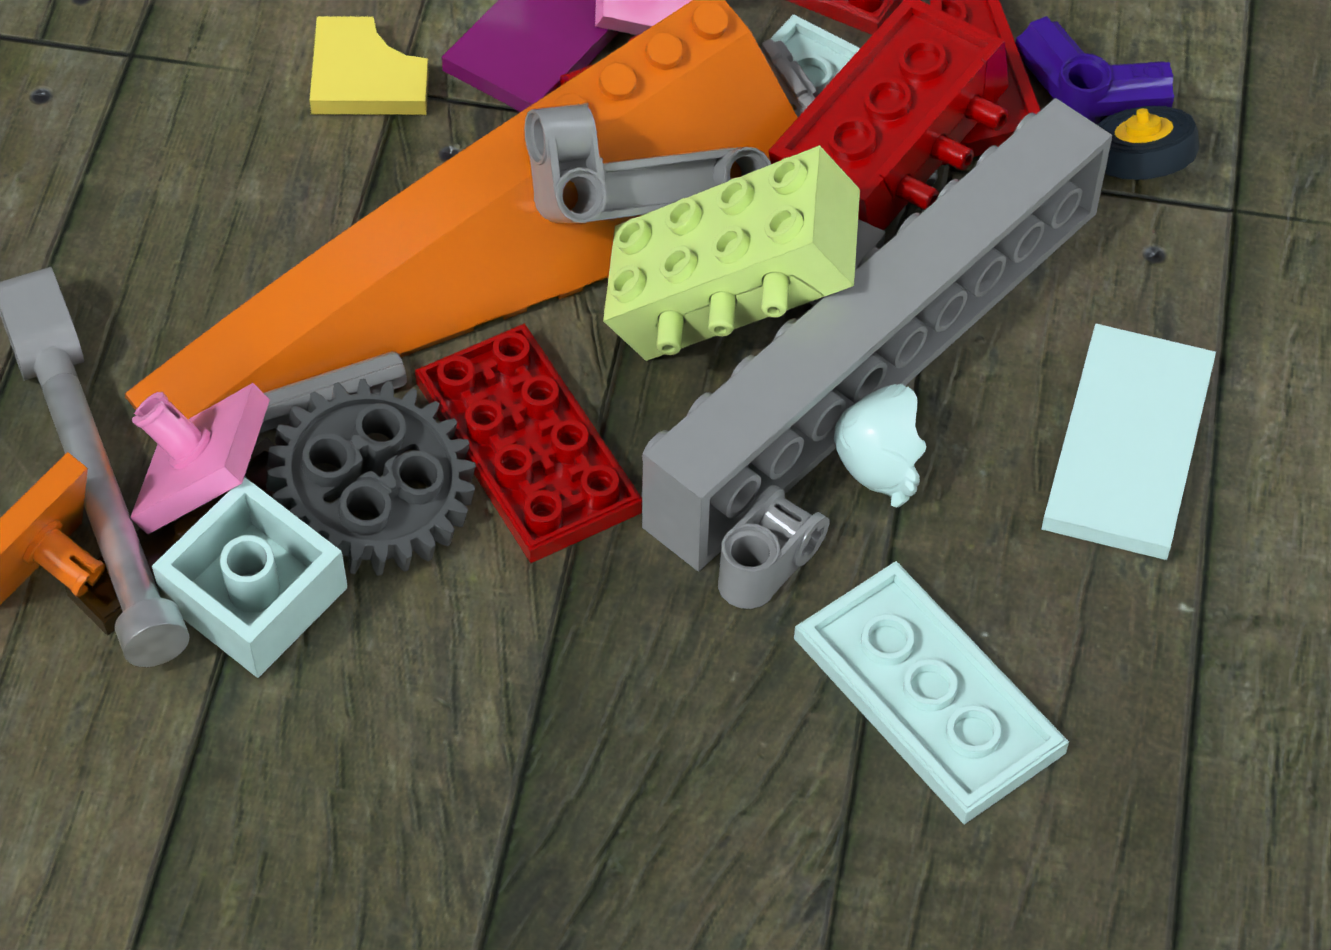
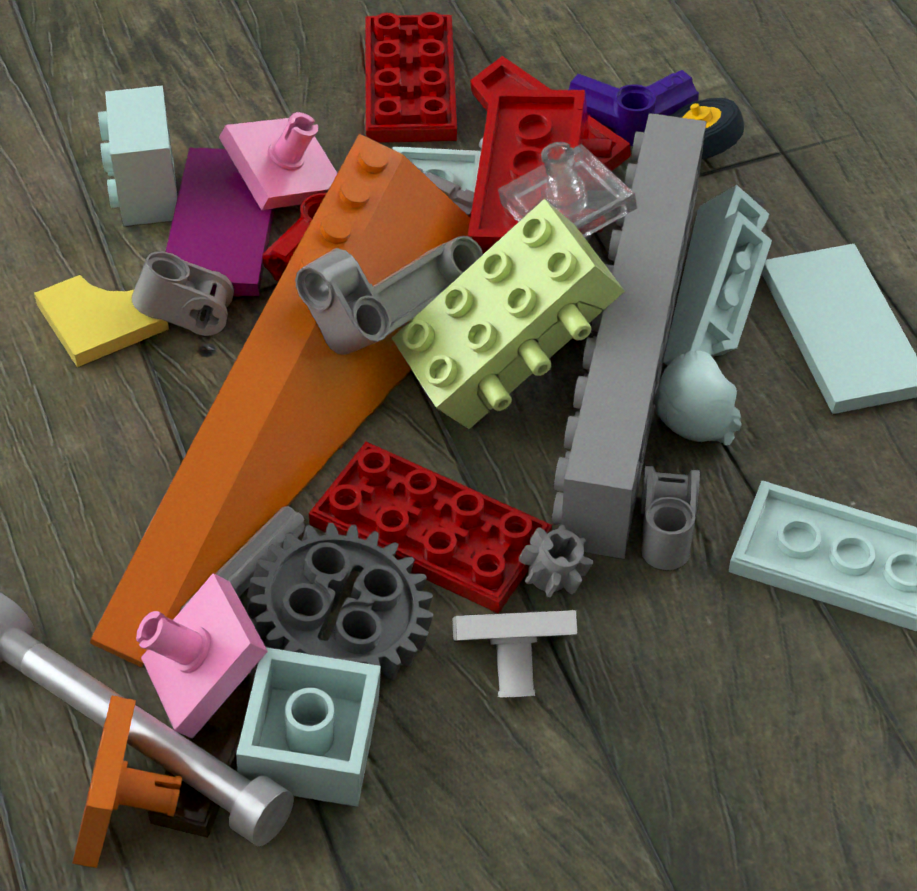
camera: 30 degrees left, 5 degrees down
none -> light grey piece [132,251,234,336]
none -> white tile [452,610,577,697]
none -> clear tile [498,142,638,238]
none -> light grey gear [519,524,593,597]
none -> light aqua wedge [663,185,772,365]

